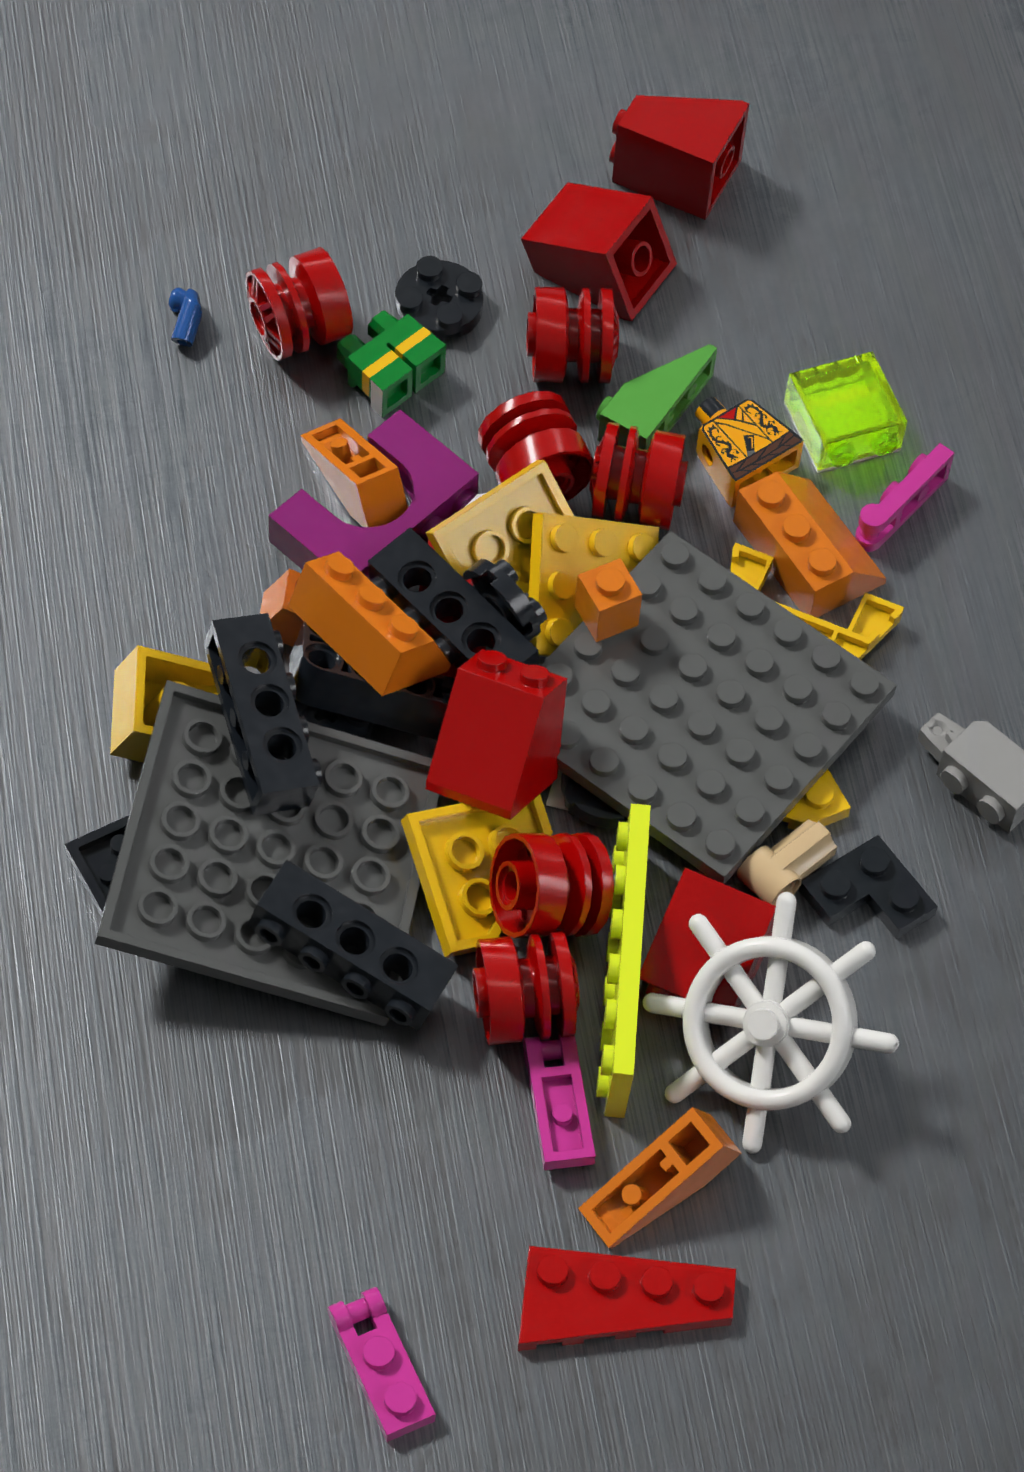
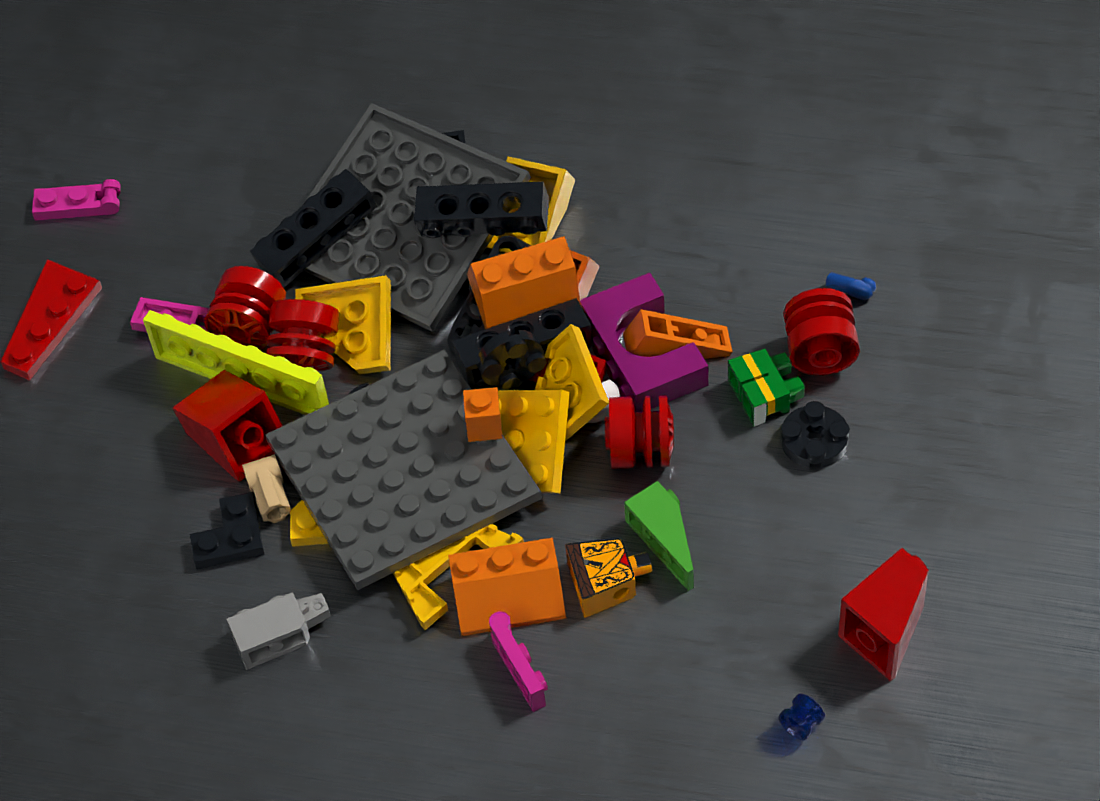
camera: 120 degrees right, 5 degrees down
red slope [425,649,567,820] -> none
red slope [521,182,677,321] -> none
red wheel [526,287,619,383] -> none
orange slope [578,1107,742,1249] -> none
red wheel [589,422,688,531] -> none
white piece [642,892,899,1154] -> none
clear neon green piece [784,351,907,473] -> none
none -> clear blue wheel [778,693,826,741]

